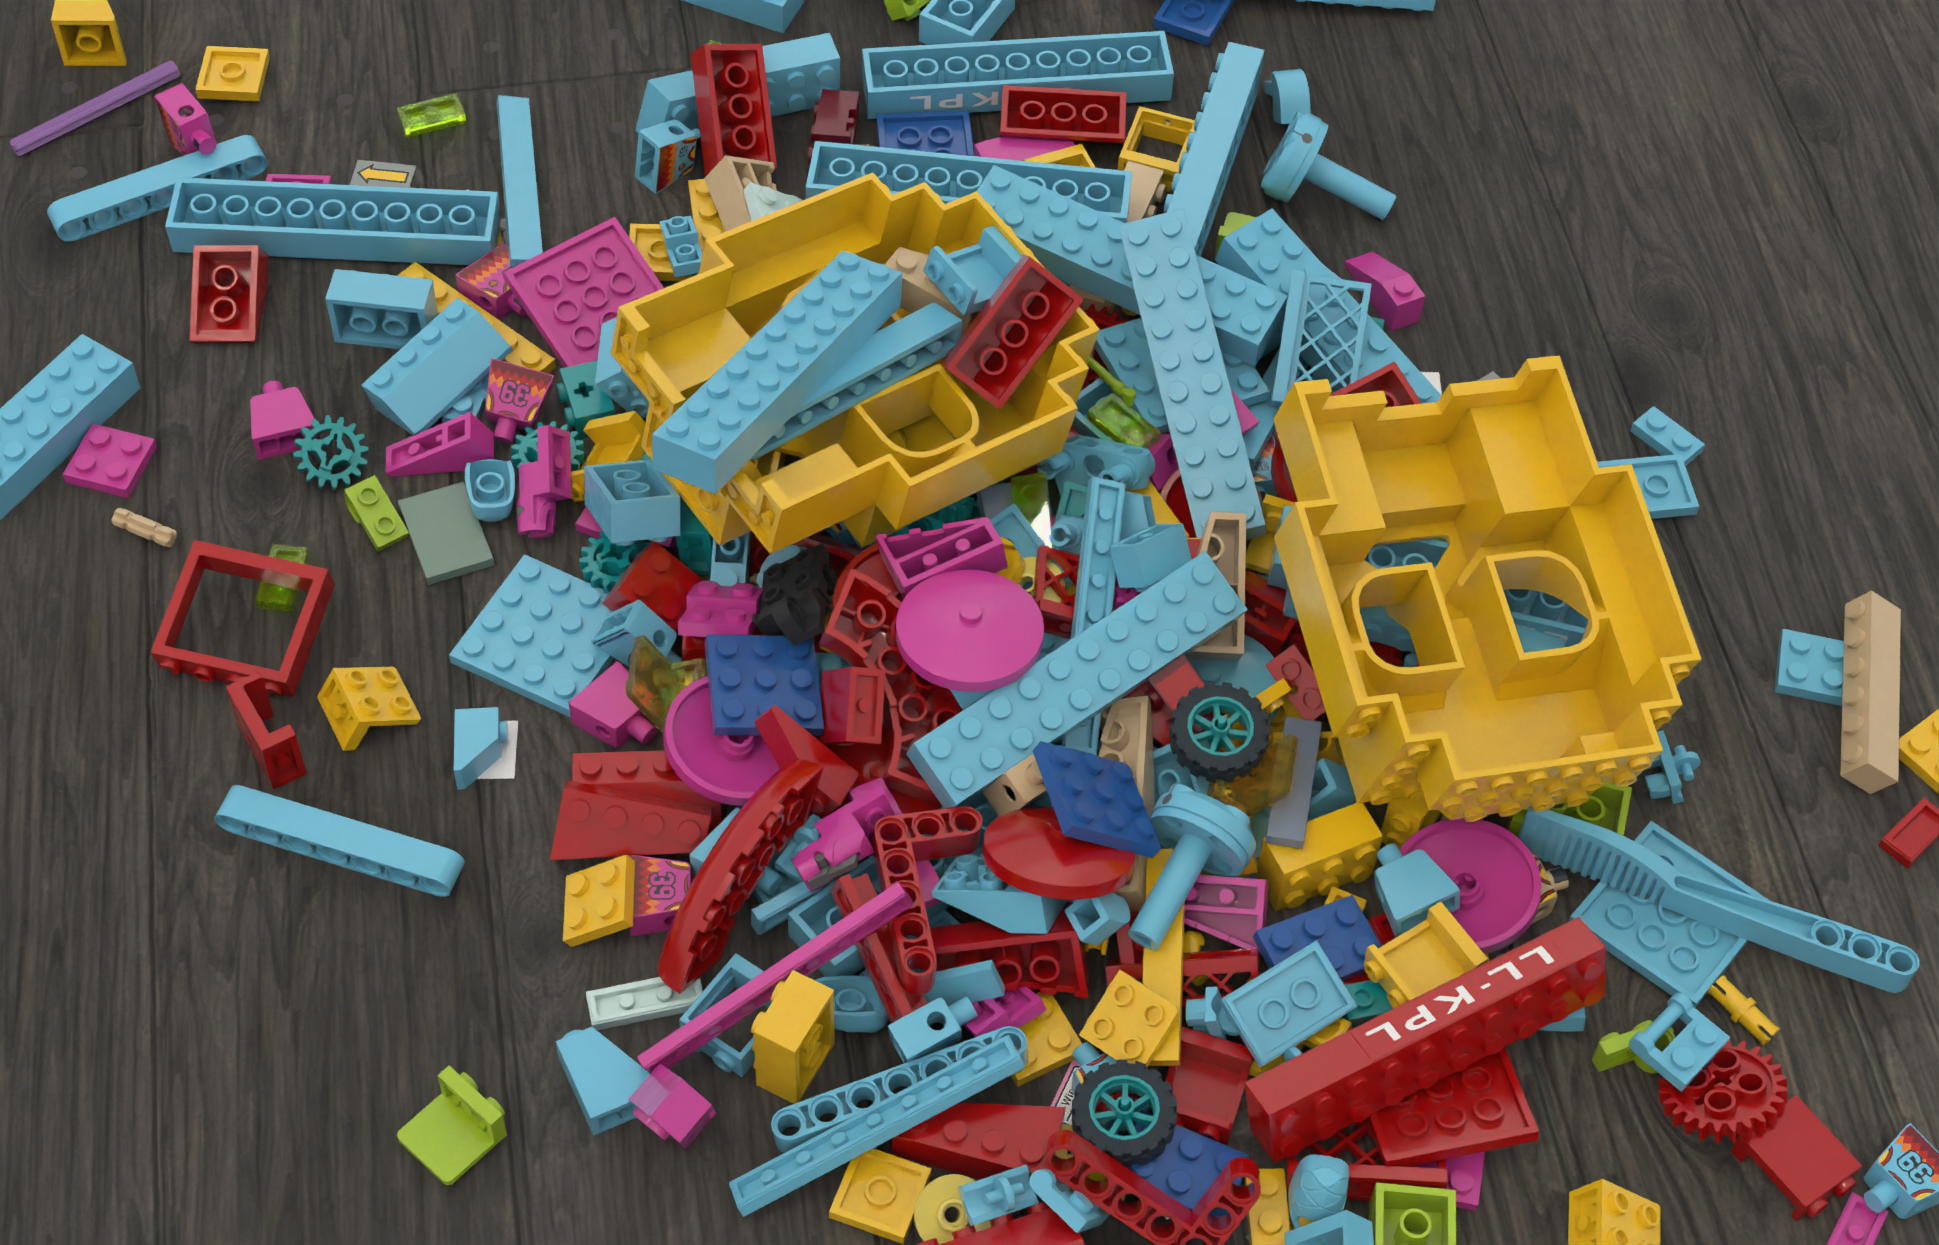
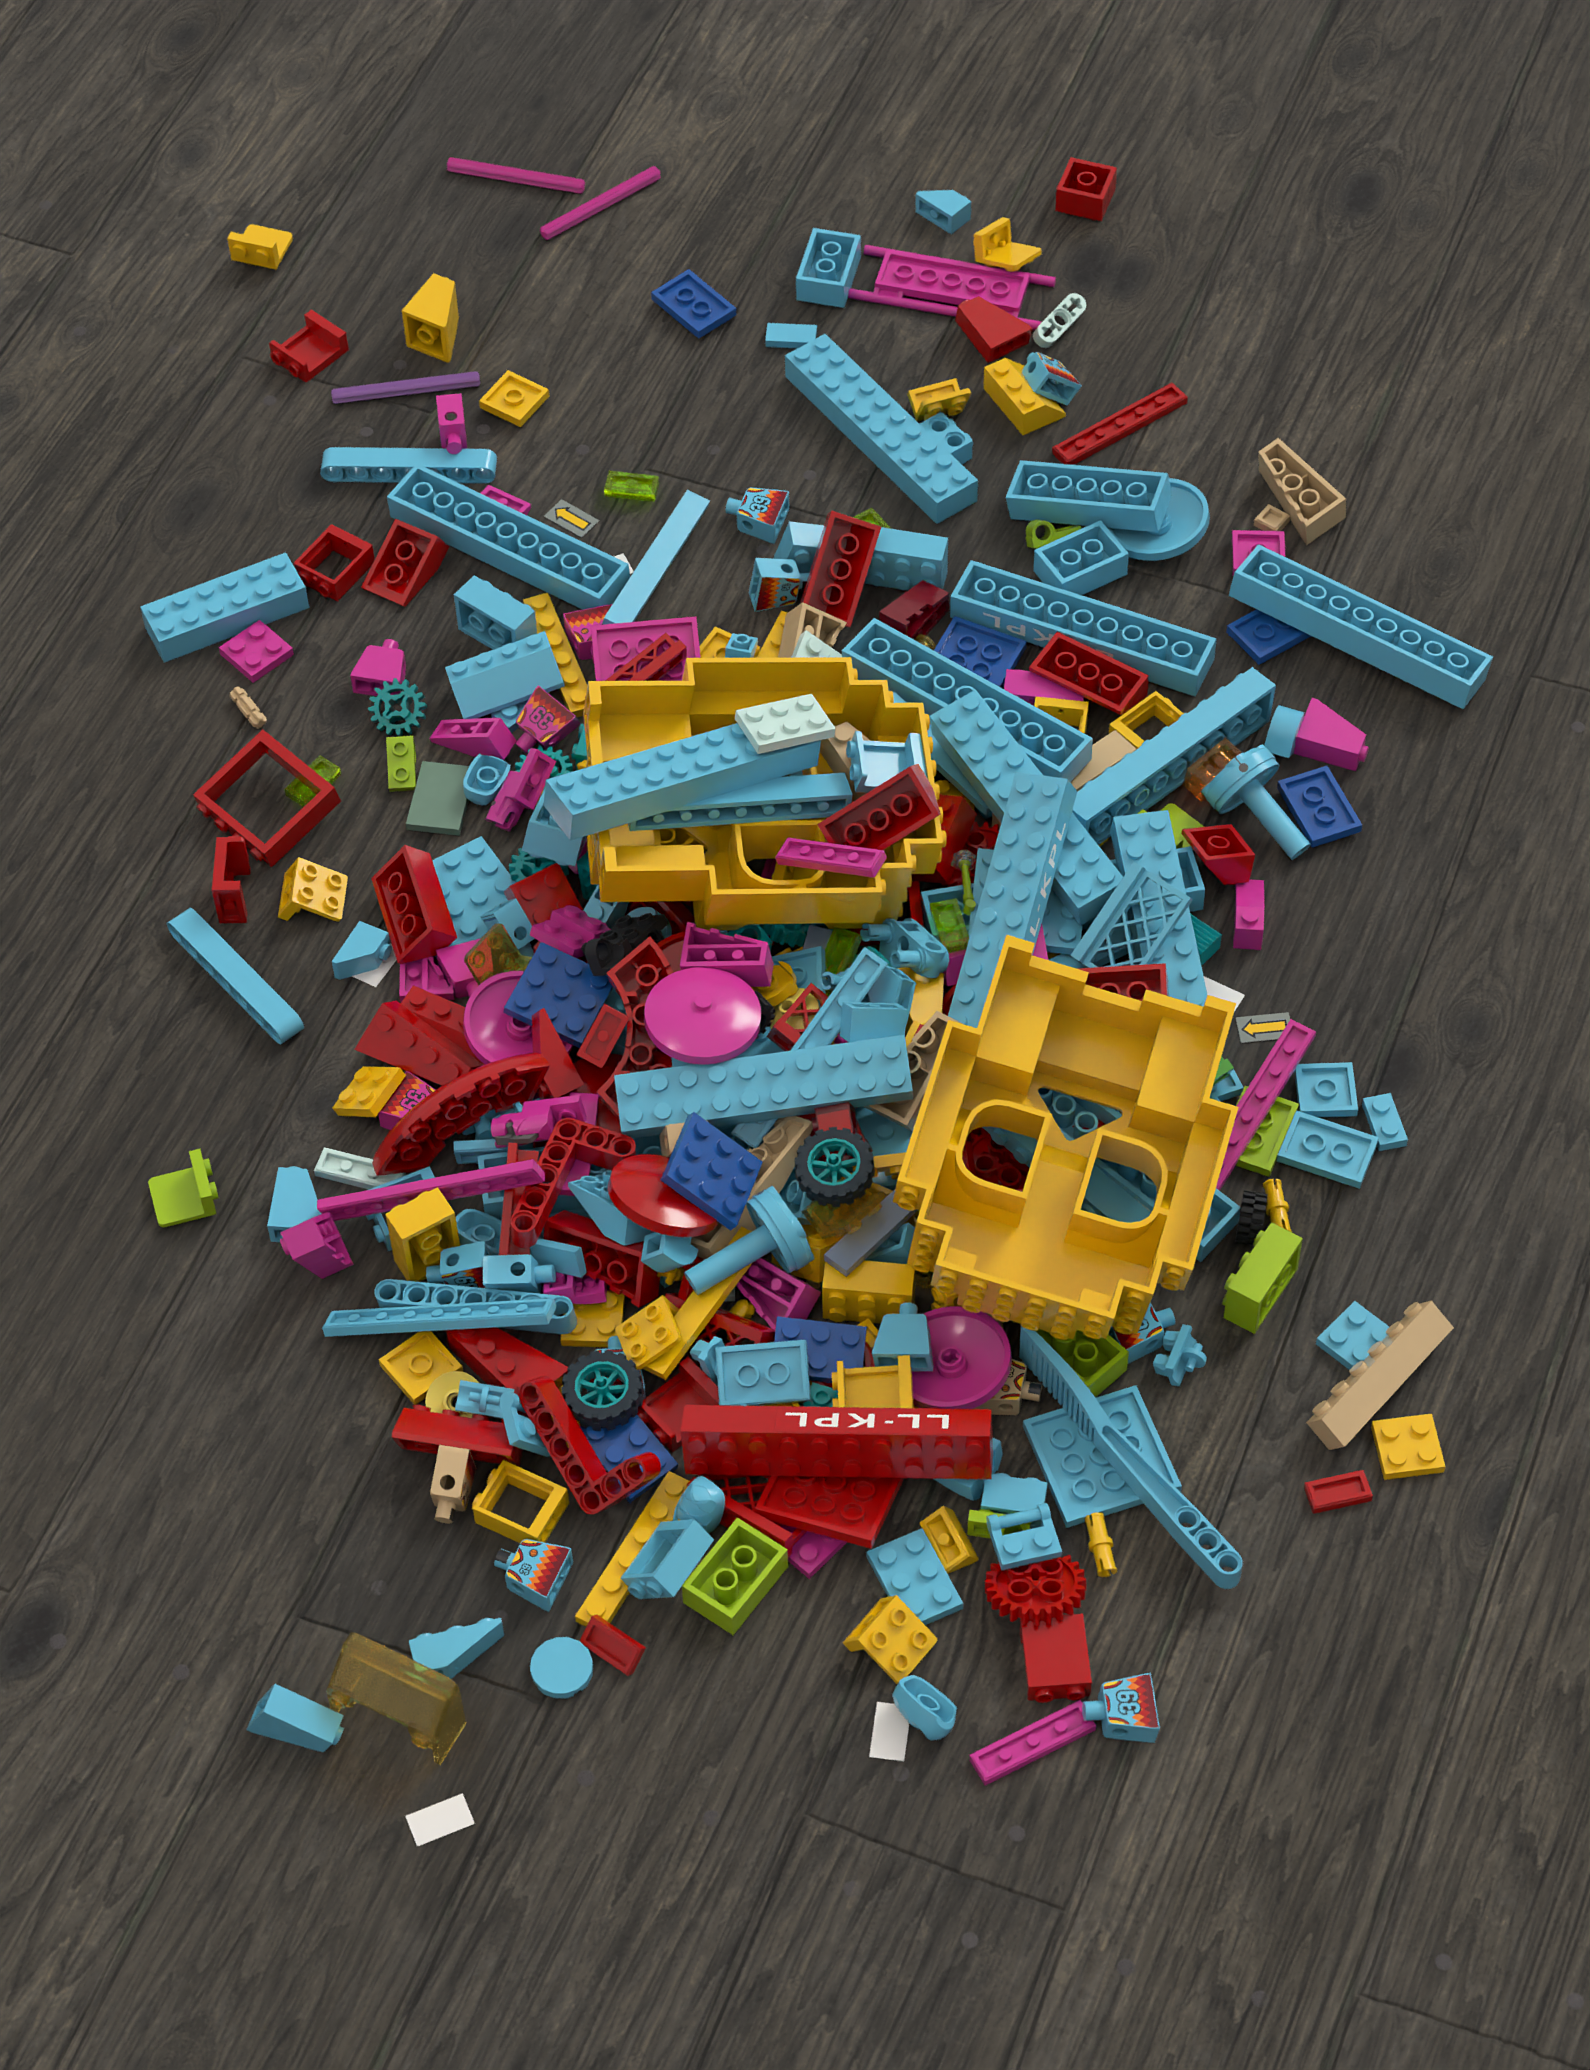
camera: 35 degrees right, 0 degrees up
none -> red window [293,524,375,602]
none -> red slope [371,845,457,964]
none -> dark pink wing [399,957,454,1002]
none -> medium azure torso [426,1241,492,1288]
none -> red fence [585,633,687,699]
none -> medium azure torso [726,487,789,544]
none -> light aqua plate [735,694,836,754]
none -> dark pink tile [775,838,887,878]
none -> medium azure plate [867,1528,963,1625]
none -> yellow slope [920,1506,979,1574]
none -> medium azure brick [981,1473,1047,1528]
none -> red slope [1181,824,1255,885]
none -> clear orange brick [1183,737,1242,802]
none -> lime brick [1222,1222,1303,1334]
none -> blue plate [1277,766,1362,847]
none -> dark pink slope [1294,698,1369,771]
none -> medium azure plate [1294,1062,1358,1117]

